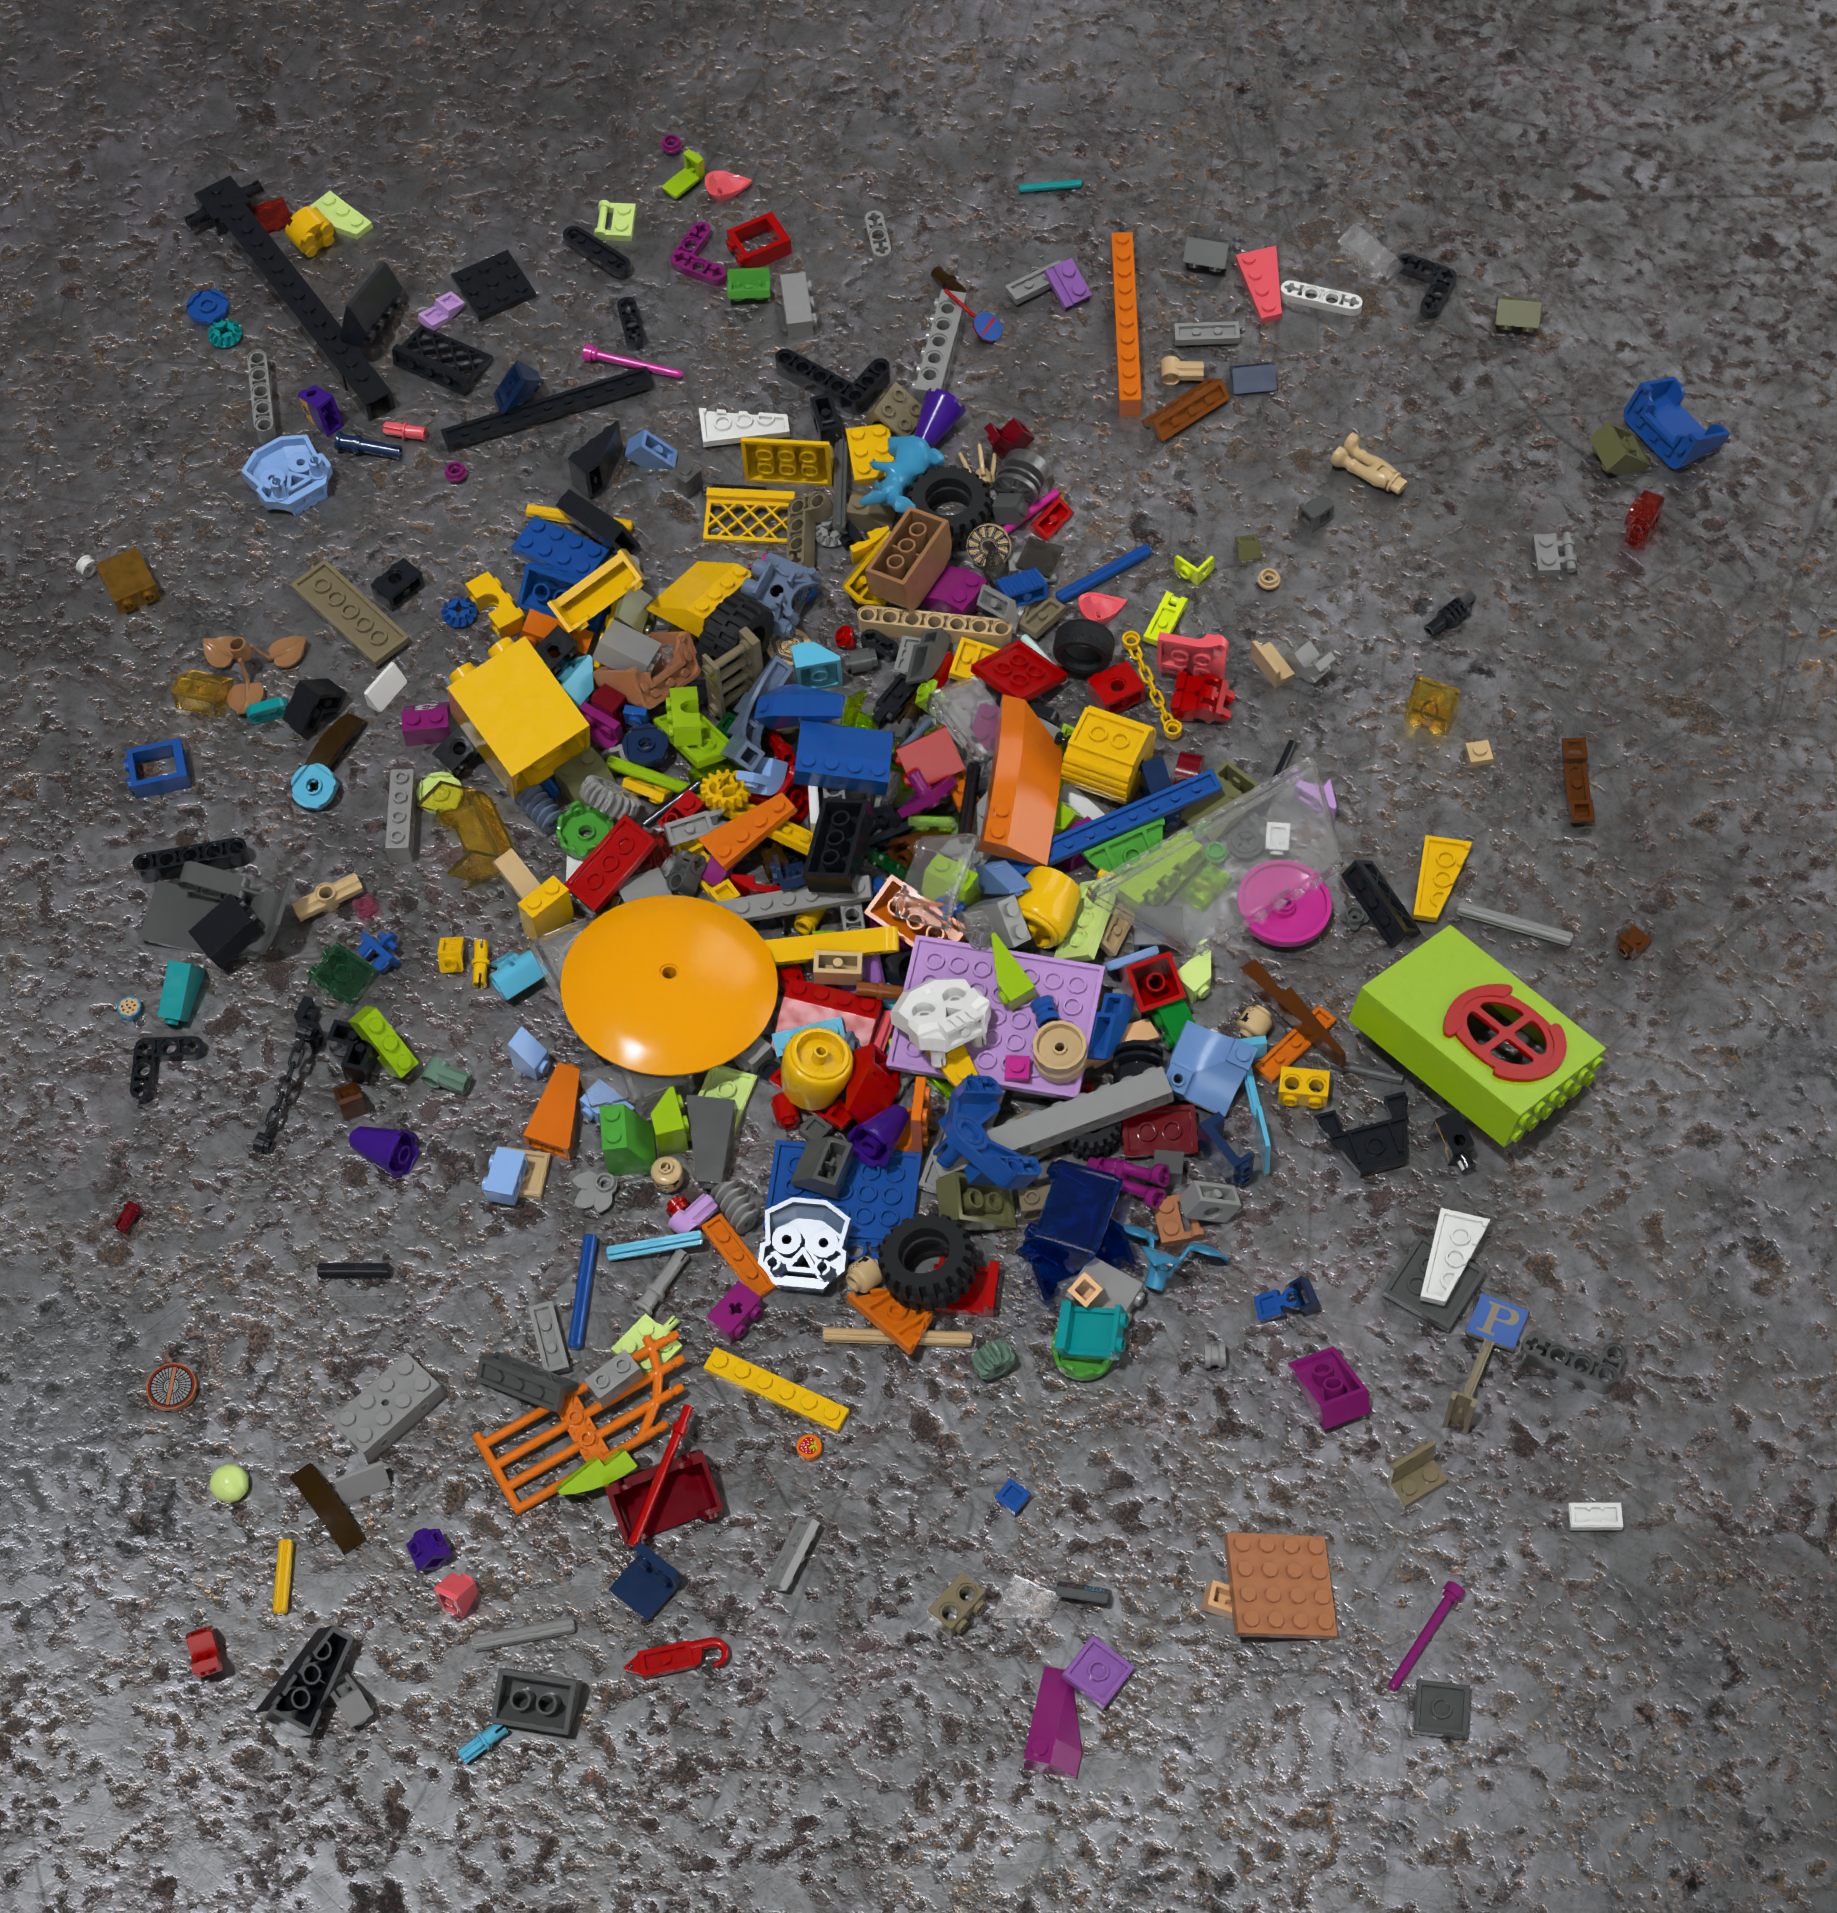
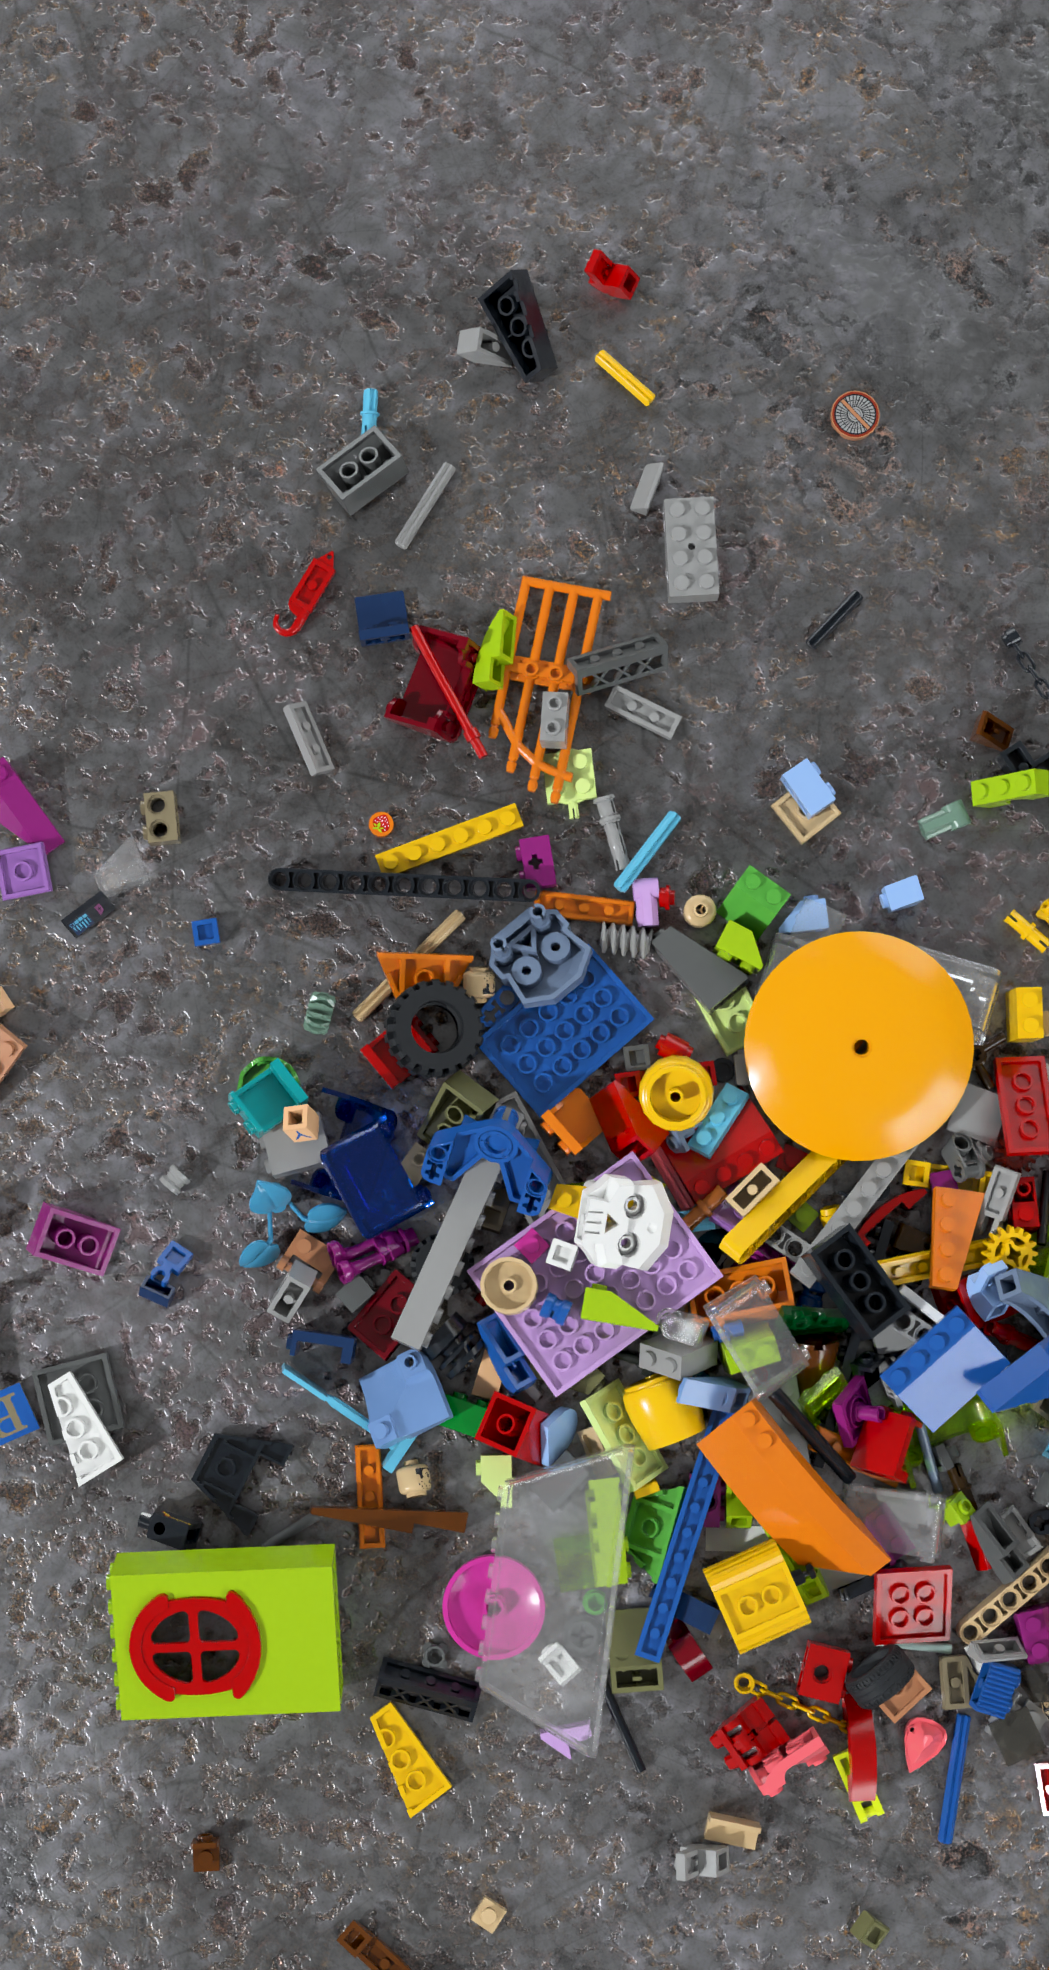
camera: 130 degrees right, 25 degrees up
dark red pin [112,1201,142,1234] -> none
yellowish green hair [210,1464,250,1504] -> none
dark brown slope [289,1462,366,1555] -> none
dark purple cone [349,1126,419,1178] -> none
dark purple brick [406,1528,452,1571] -> none
coral slope [433,1572,479,1619] -> none
medium azure piece [489,950,547,1000] -> none
orange slope [523,1062,583,1161] -> none
blue axle [568,1234,597,1350] -> none
light grey plate [572,1171,618,1213] -> none
dark blue bracket [769,854,806,890] -> none
dark grey slope [790,1136,854,1199] -> none
dark purple cone [847,1104,910,1168] -> none
black hinge [871,673,920,729] -> none
yellow wing [948,637,1000,684] -> none
neon yellow bracket [1174,555,1214,585] -> none
tan plate [1258,568,1280,590] -> none
yellow brick [1278,1066,1330,1109] -> none
clear yellow slope [1404,675,1461,737] -> none
light grey axle [1457,901,1573,946] -> none
none -> black beam [268,868,543,902]
none -> white panel [545,1238,579,1272]
none -> red slope [842,1694,877,1802]

